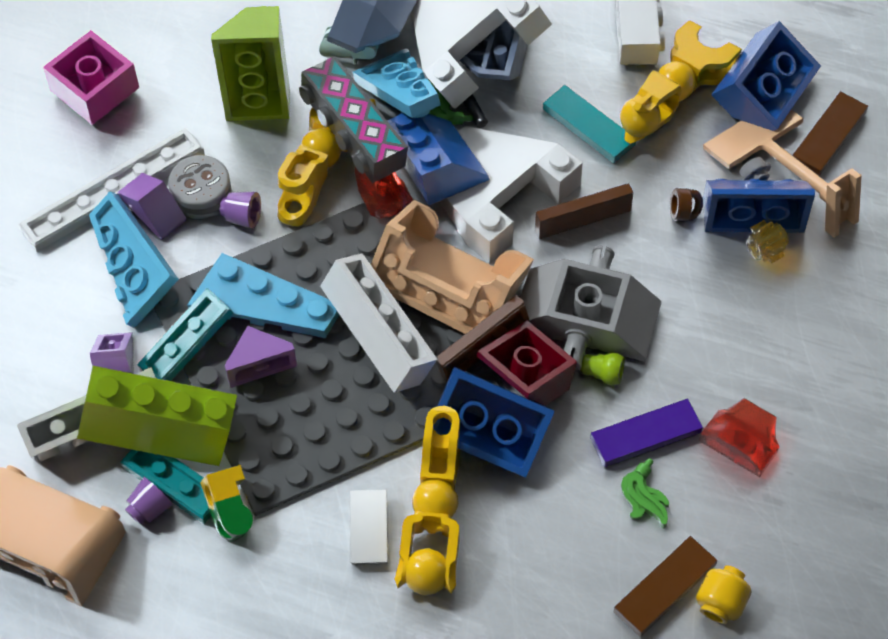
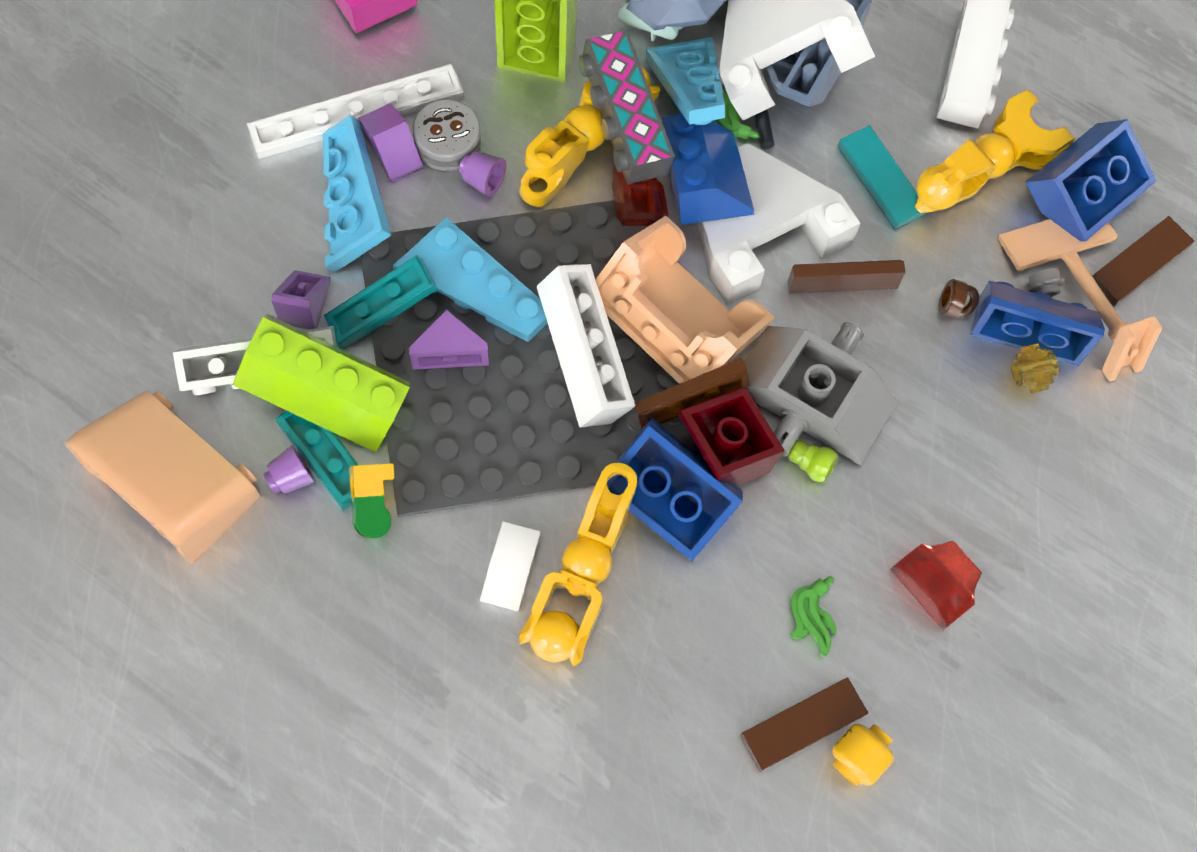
camera: 10 degrees right, 10 degrees up
dark purple tile [590,398,703,468] -> none

